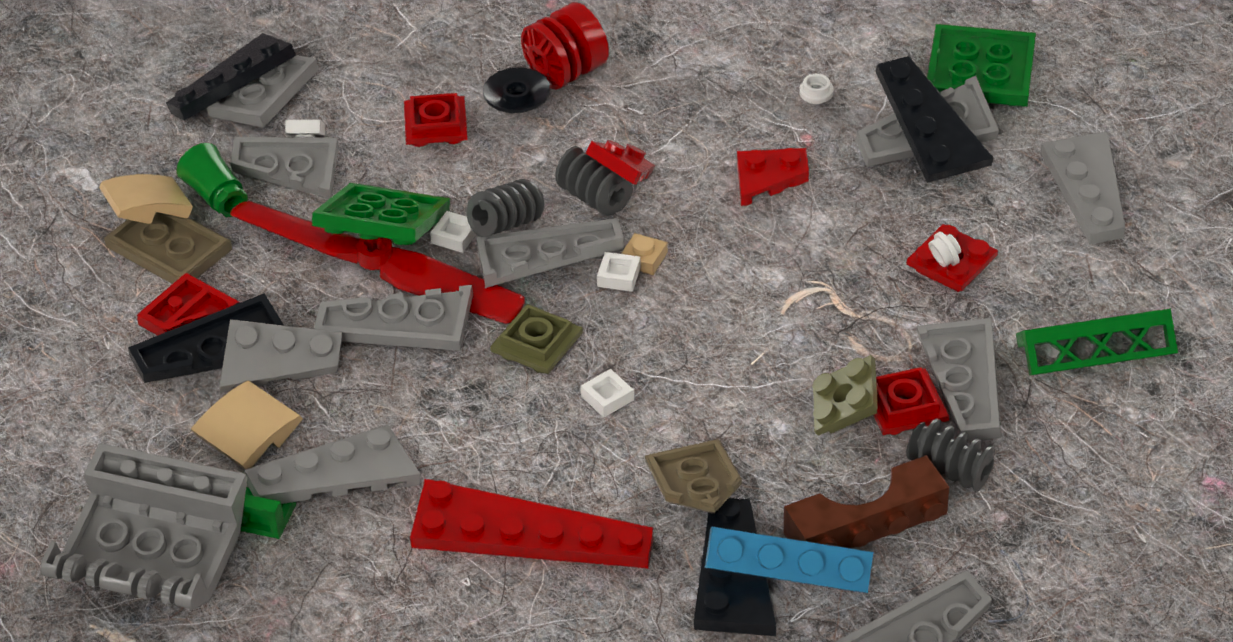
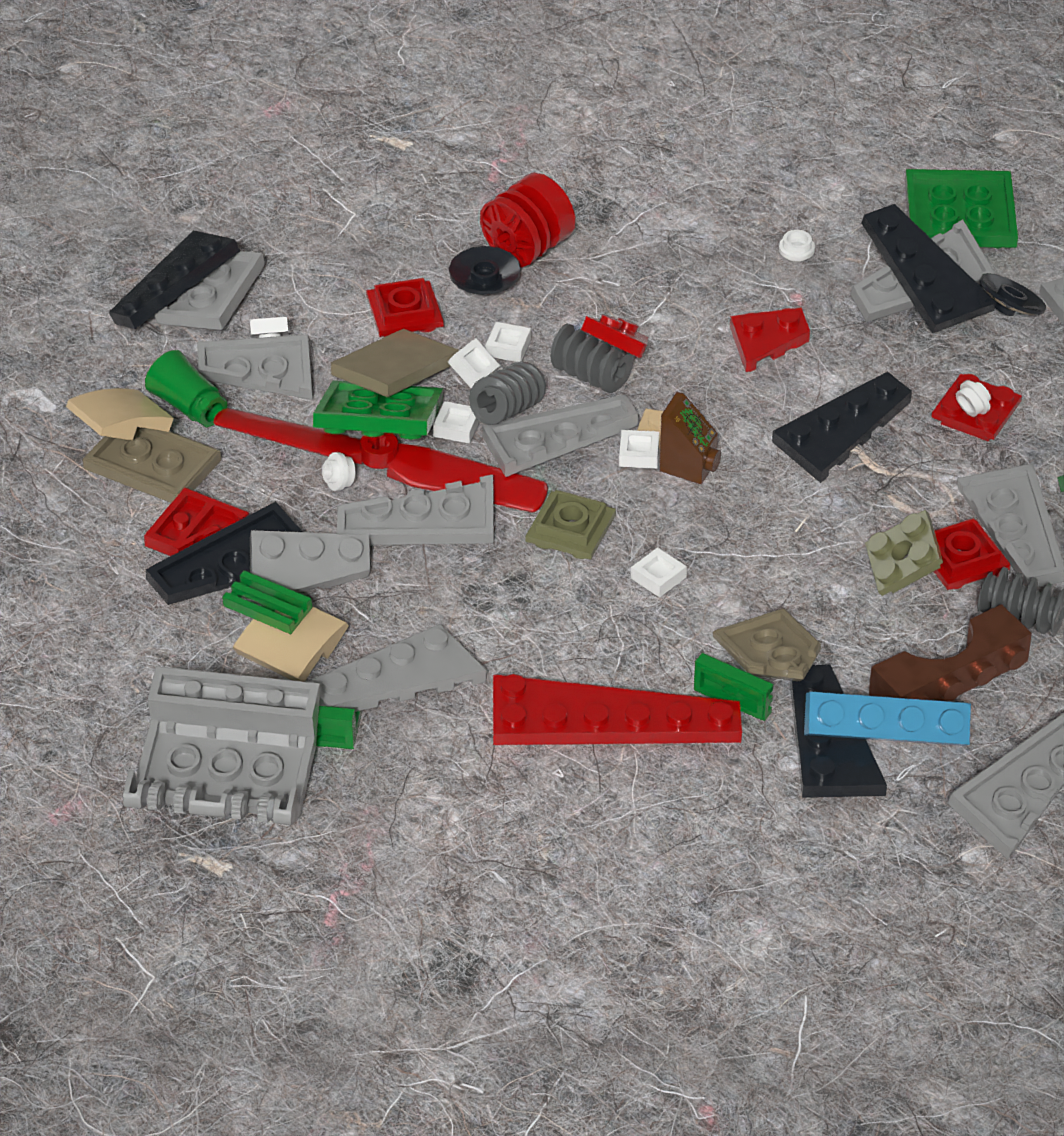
camera: 10 degrees left, 0 degrees up
none -> green tile [222,570,313,635]
none -> white plate [322,452,355,491]
none -> dark tan tile [331,329,459,397]
none -> white plate [448,338,500,388]
none -> white plate [485,322,531,362]
none -> reddish brown slope [660,392,721,485]
none -> green tile [694,653,774,721]
none -> black wing [772,371,912,483]
none -> black dish [980,273,1046,316]

